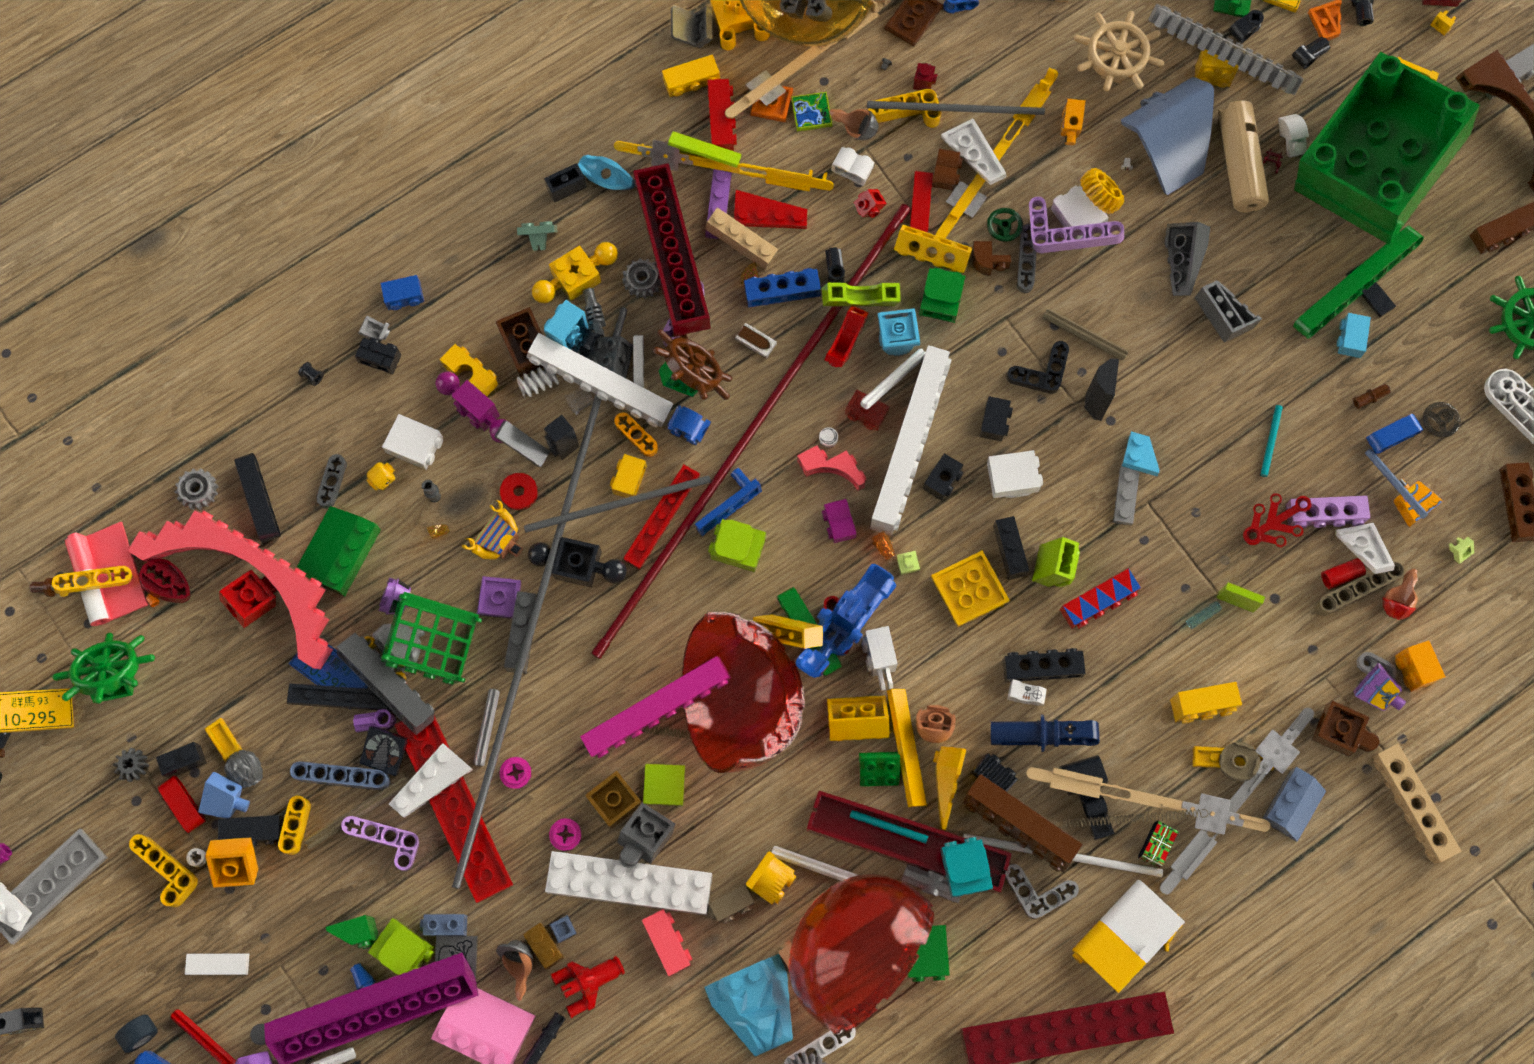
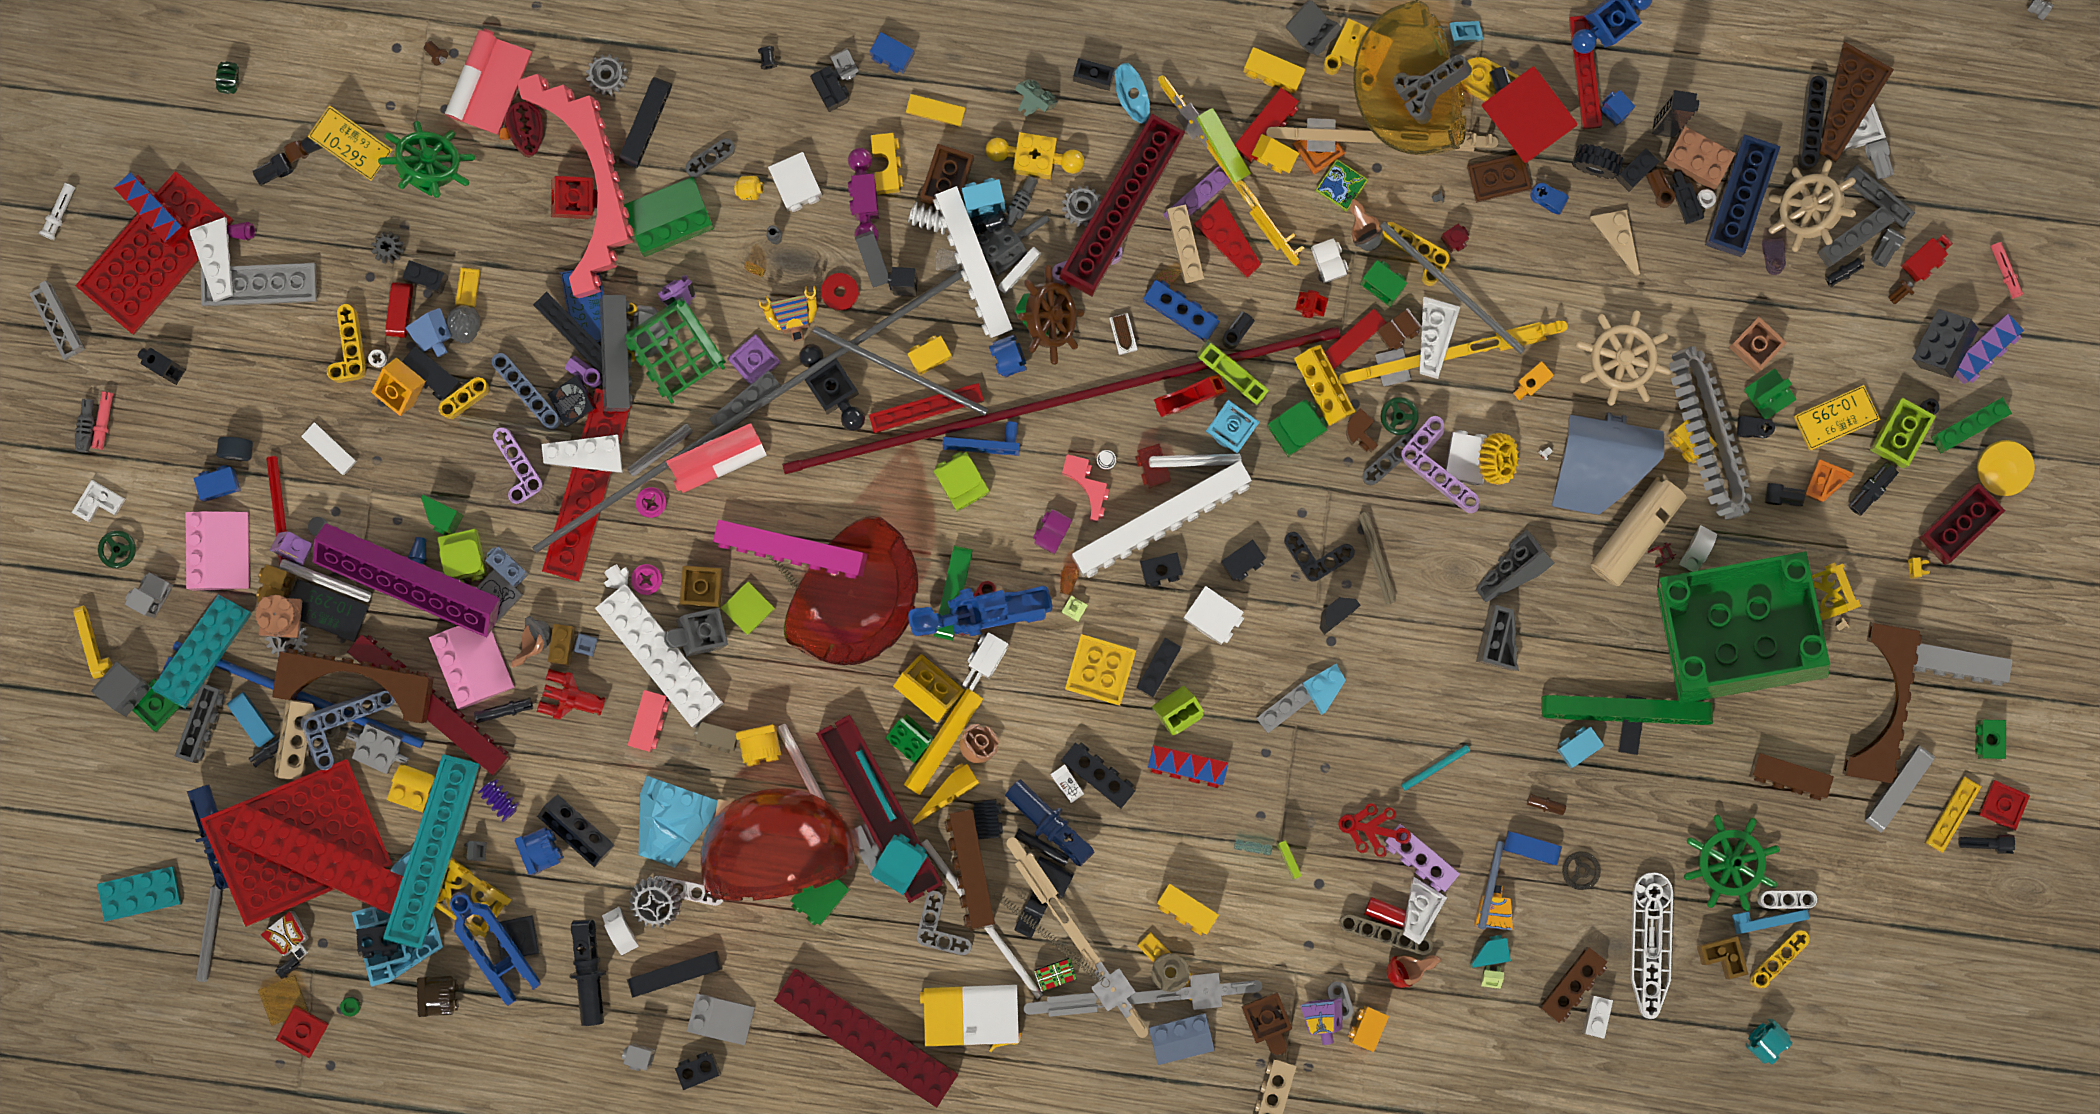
camera: 45 degrees right, 10 degrees up
yellow beam [52,566,132,597] -> none
light orange beam [614,412,658,457] -> none
yellow brick [753,614,823,649] -> none
none -> white piece [604,564,629,589]
none -> coral door [666,423,767,493]
none -> yellow tile [906,94,966,127]
none -> black pin [1014,828,1069,866]
none -> yellow brick [1252,134,1299,174]
none -> green brick [1360,260,1407,307]
none -> teal slope [1470,935,1511,968]

